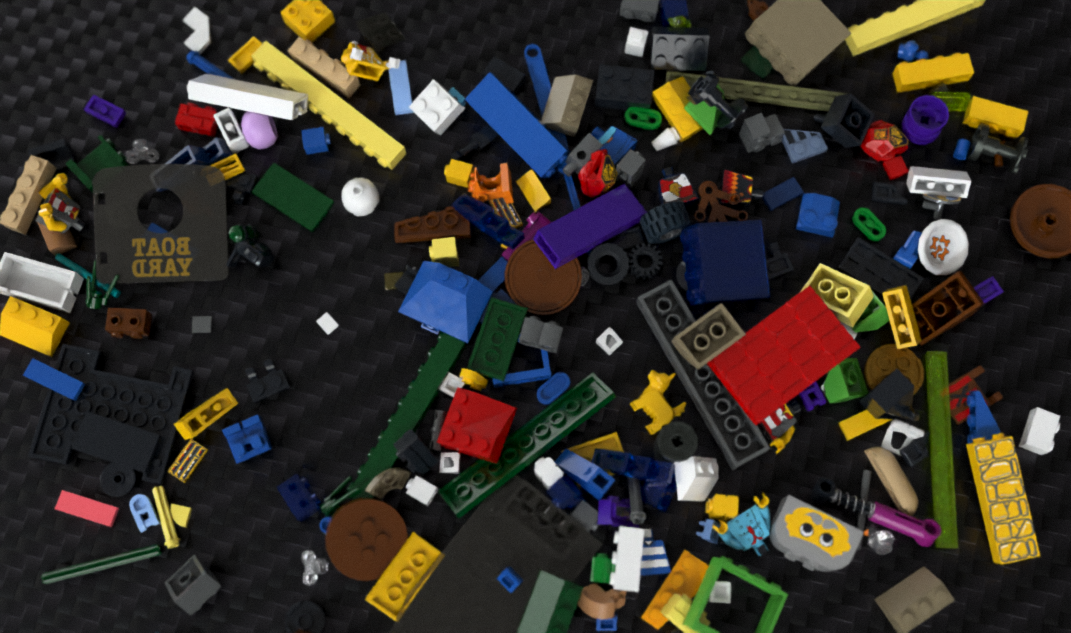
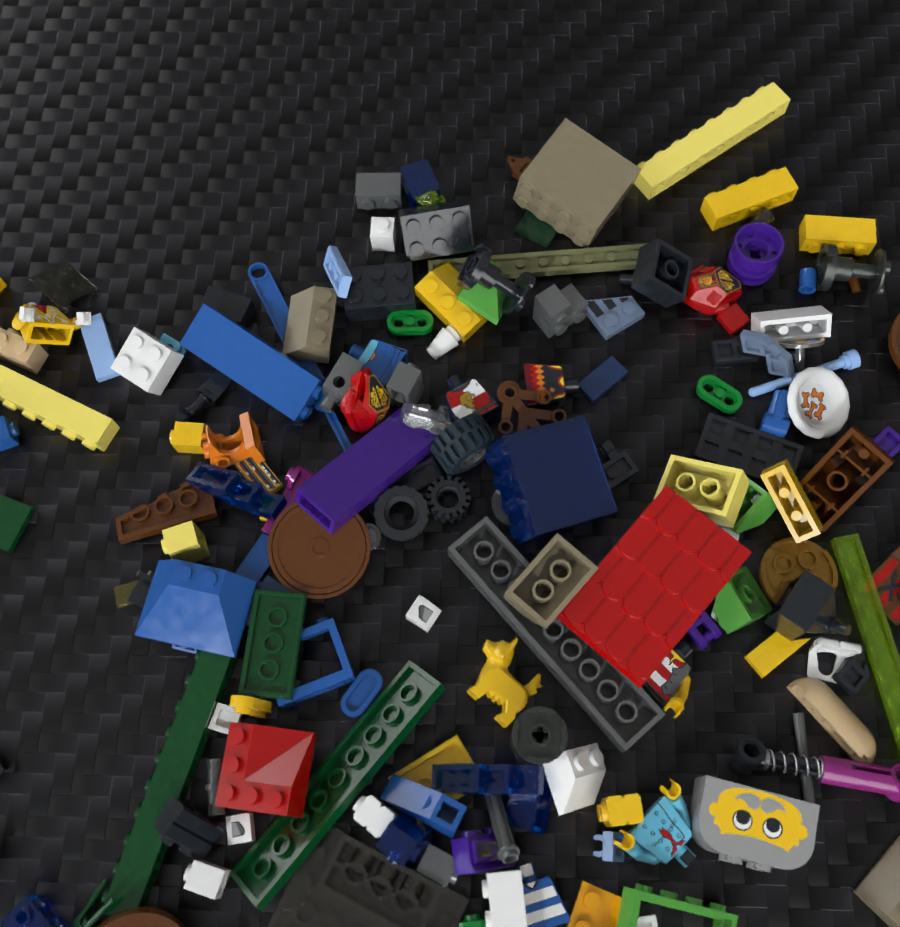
camera: 10 degrees left, 5 degrees down
white sticker [316,312,339,335] -> none
white cylinder [342,178,379,216] -> none
dark tan tile [365,467,412,500] -> none
yellow slope [516,169,551,212] -> none
dark grey brick [519,316,563,353] -> none
blue slope [796,193,840,238] -> none
clear animal [864,523,894,554] -> none
blue animal [898,40,929,63] -> none
clear neon green tile [931,92,971,111] -> none
none -> light blue tile [323,245,352,298]
none -> clear wing [401,403,451,435]
none -> sand blue tile [740,329,795,378]
none -> light blue piece [748,349,861,397]

